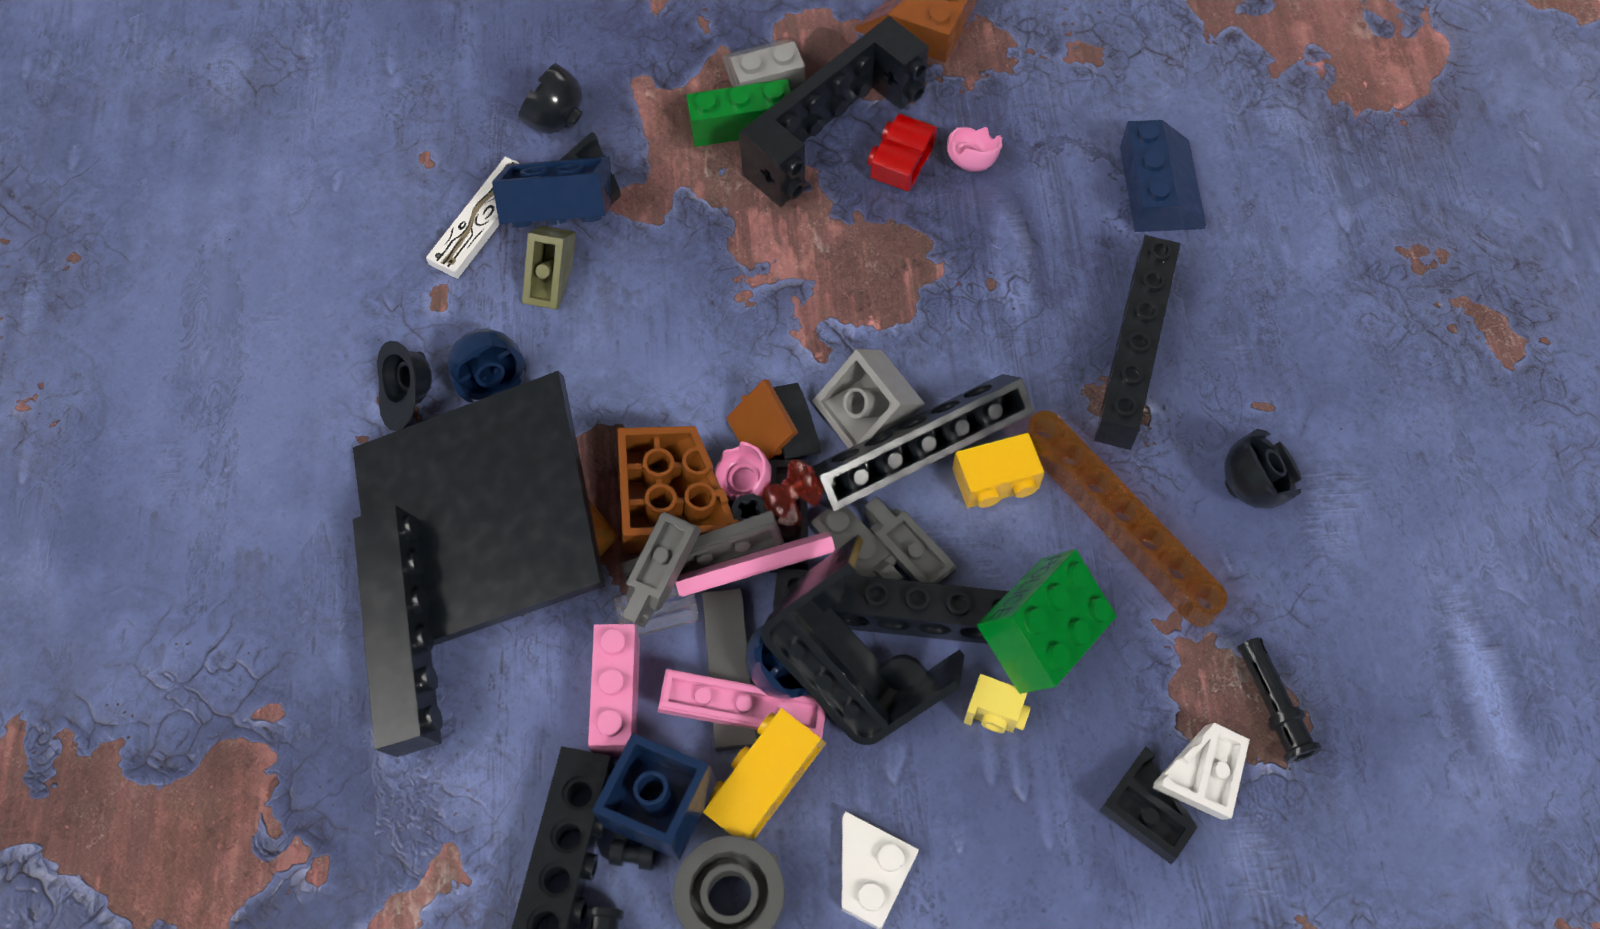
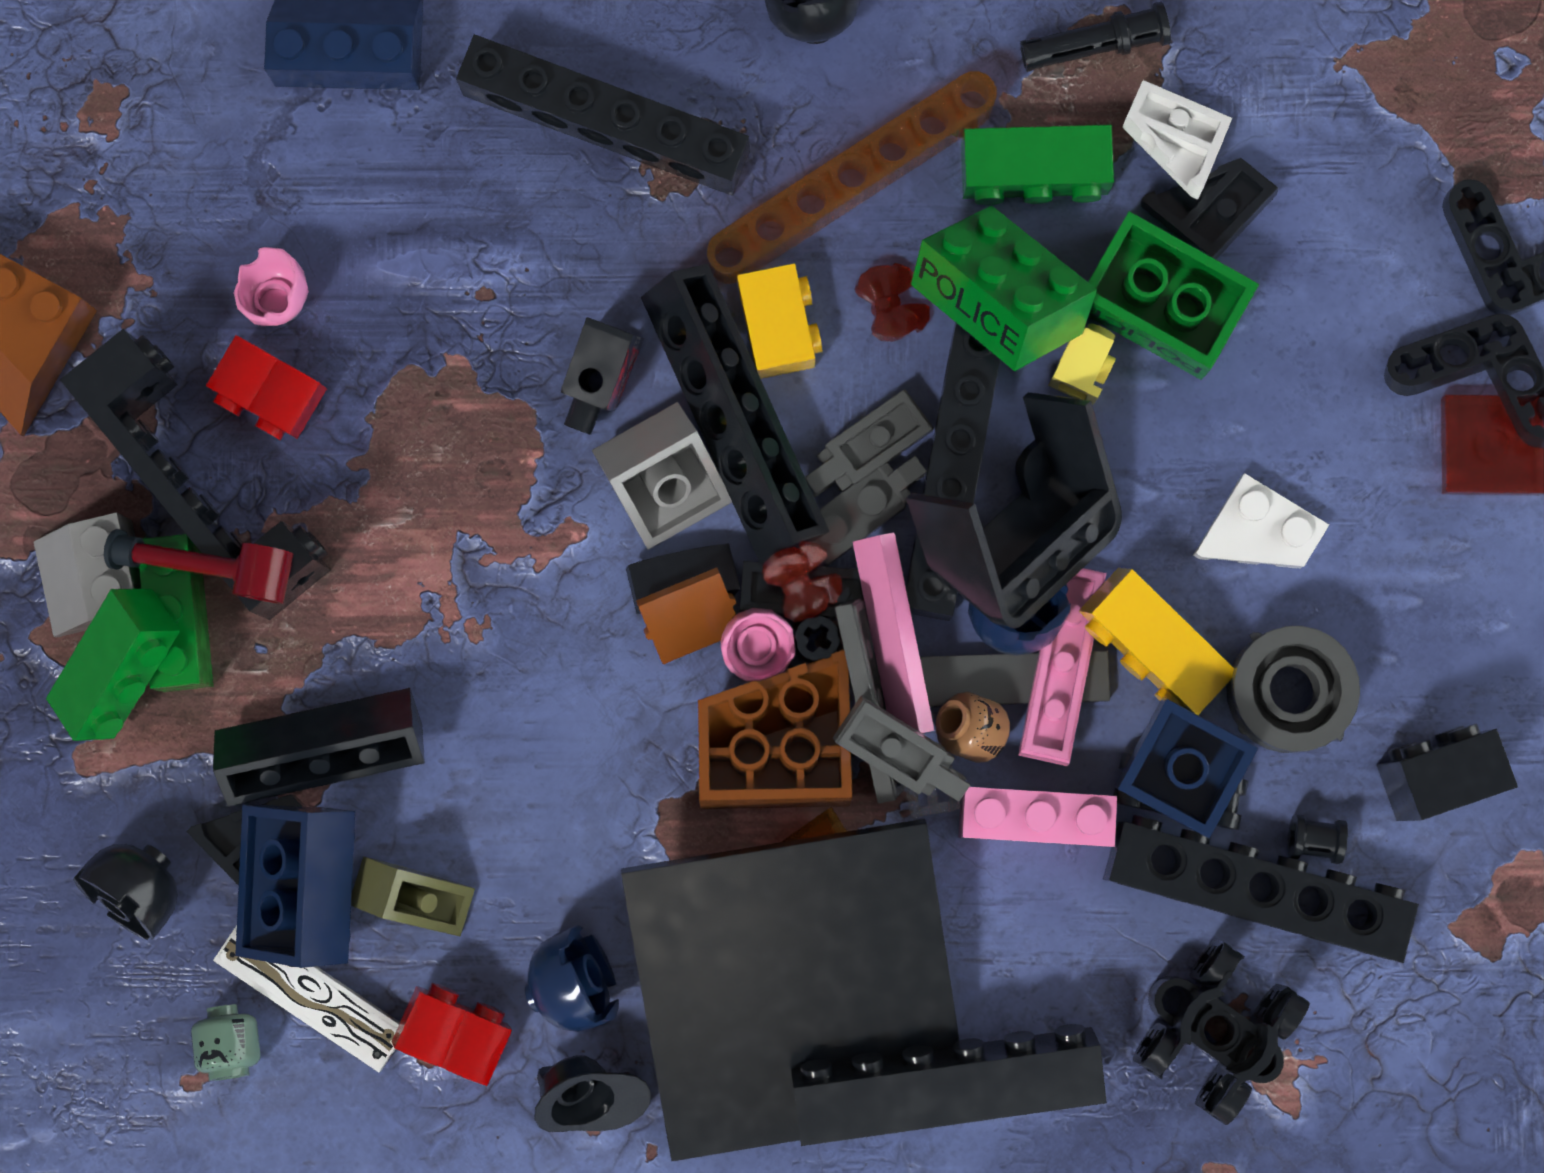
camera: 85 degrees left, 20 degrees up
none -> green brick [46,589,181,741]
none -> dark red piece [104,529,294,604]
none -> sand green head [191,1004,260,1081]
none -> black brick [213,688,425,806]
none -> red brick [391,983,512,1086]
none -> black torso [561,317,644,435]
none -> clear red piece [854,263,930,342]
none -> medium nougat head [936,692,1010,763]
none -> green brick [961,125,1114,205]
none -> green brick [1088,211,1259,380]
none -> black piece [1133,940,1310,1125]

